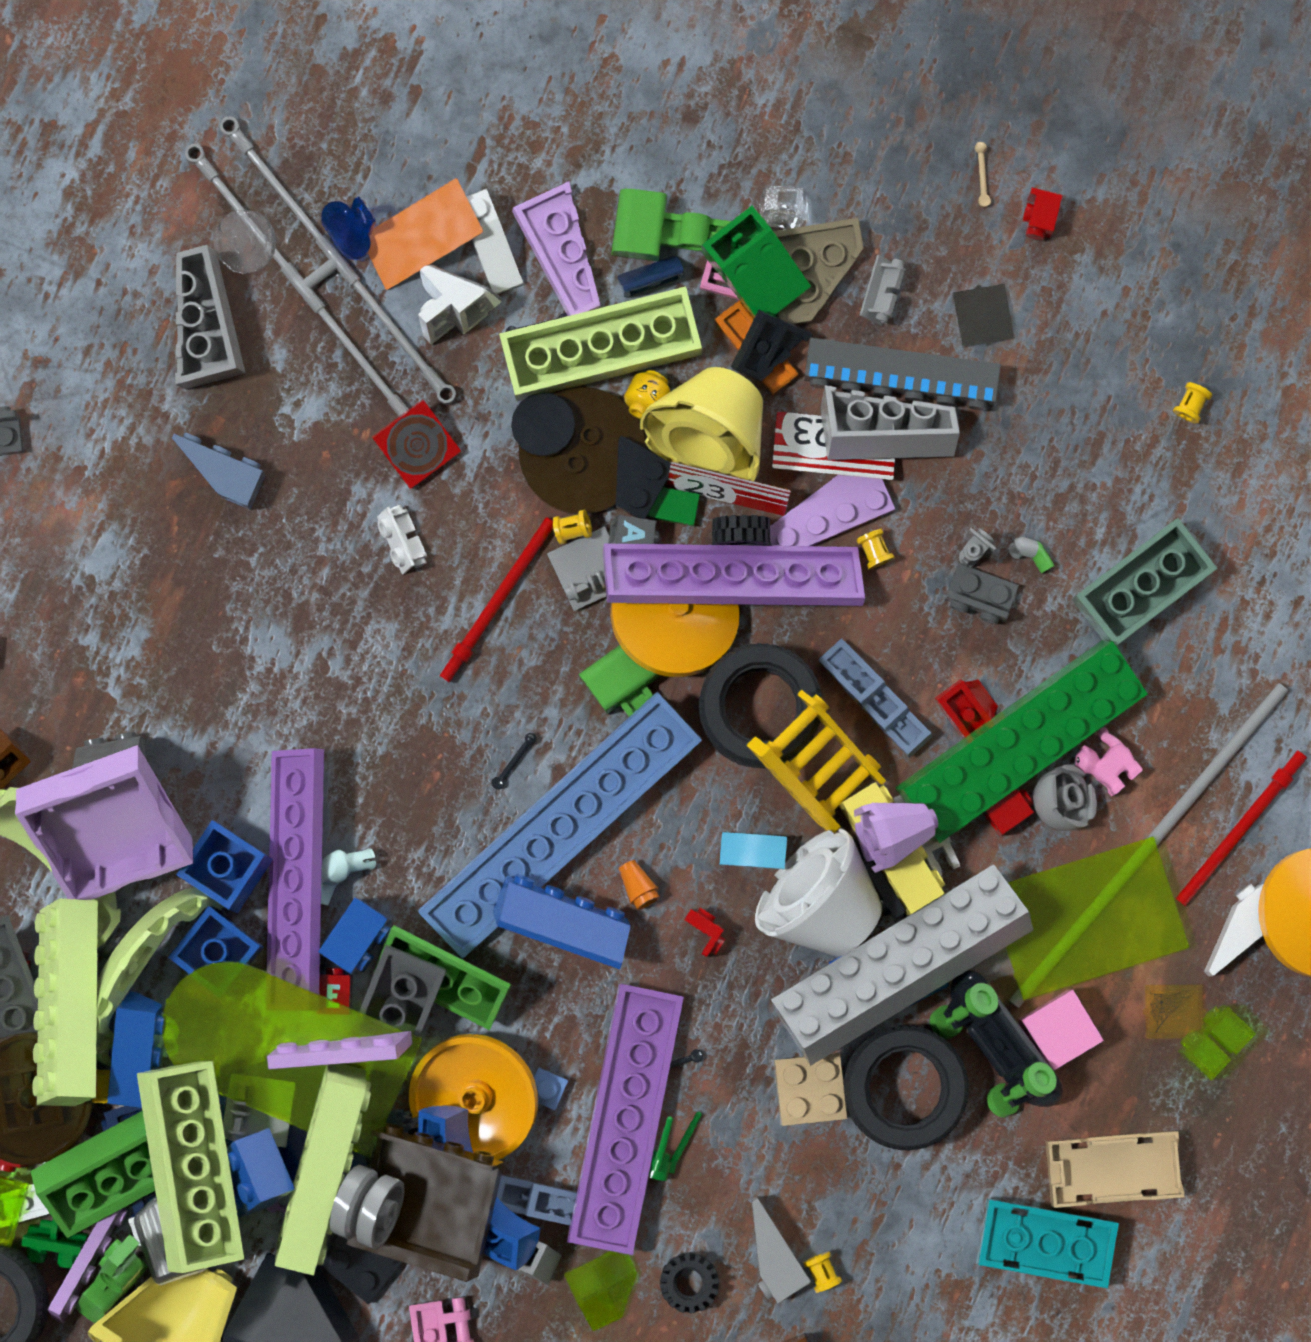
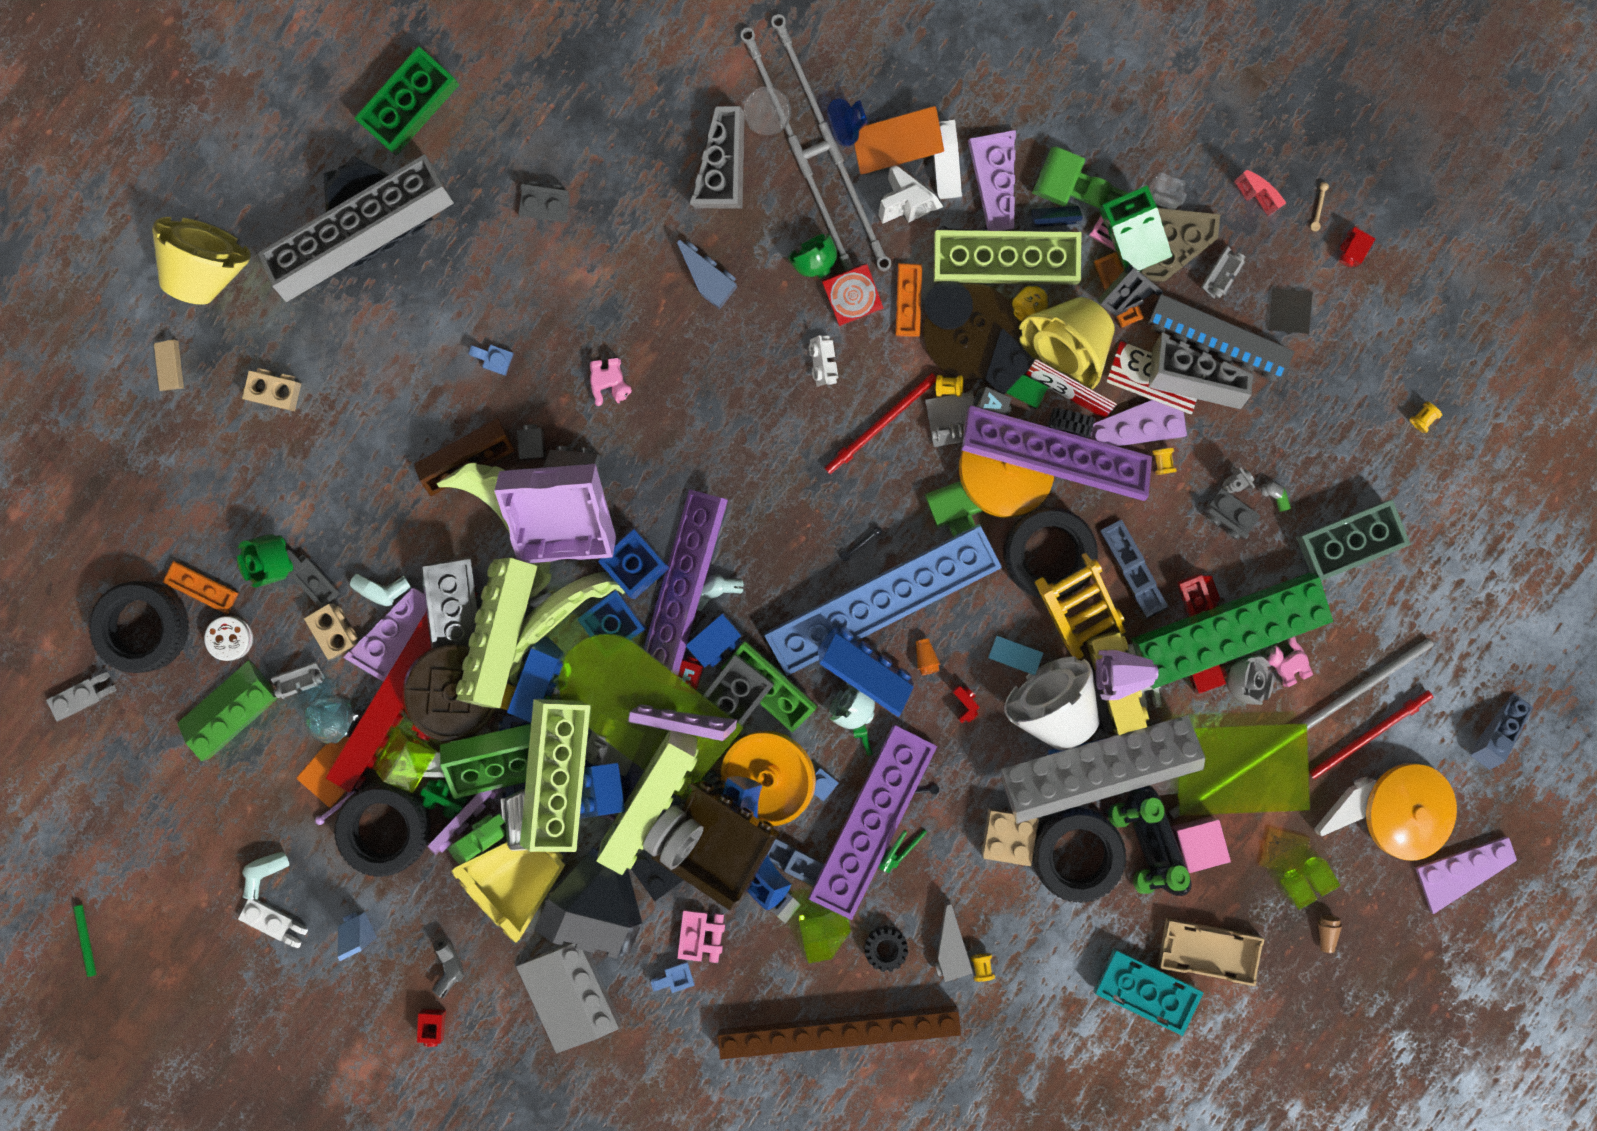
camera: 20 degrees right, 5 degrees up
none -> dark grey brick [517,424,547,460]
none -> bright pink animal [590,358,632,406]
none -> green cylinder [788,233,837,278]
none -> light aqua cylinder [829,683,875,729]
none -> green hand [853,725,873,756]
none -> orange tile [895,263,922,337]
none -> coral slope [1234,170,1286,216]
none -> medium nougat cone [1318,915,1343,953]

